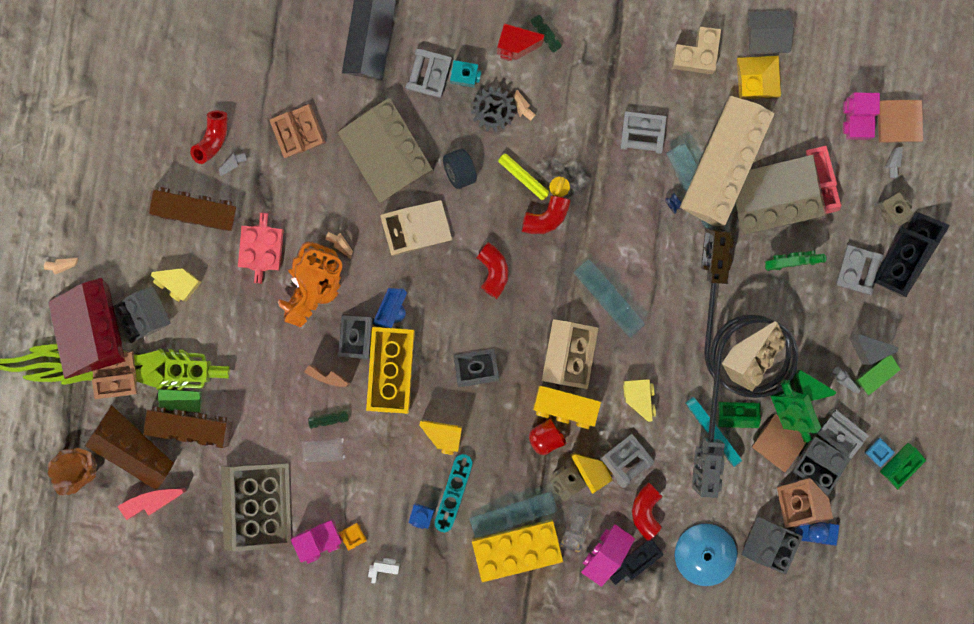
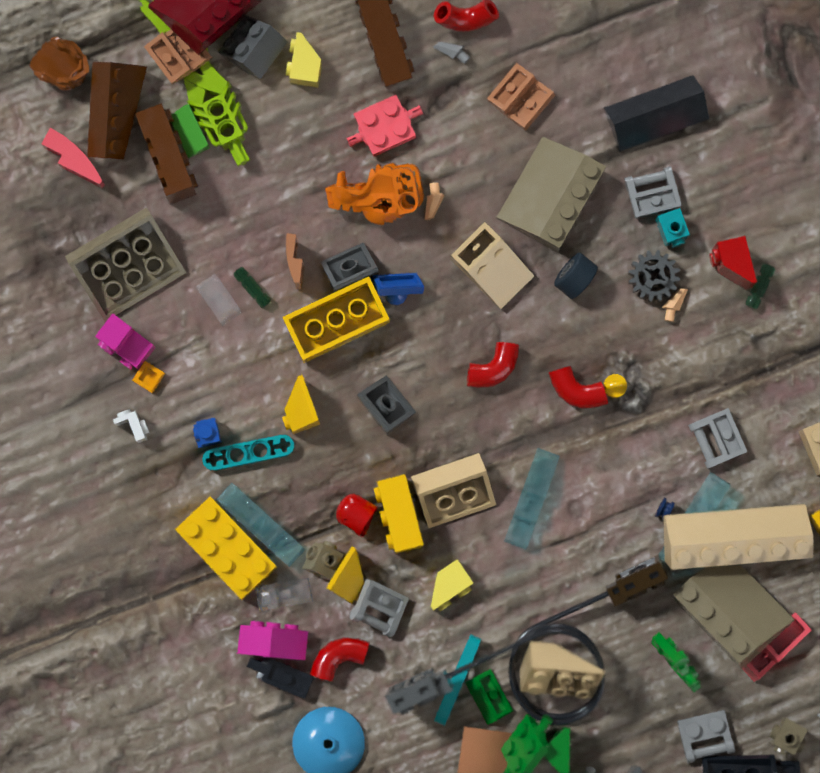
camera: 55 degrees right, 5 degrees down
neon yellow axle [498,153,549,200] -> none

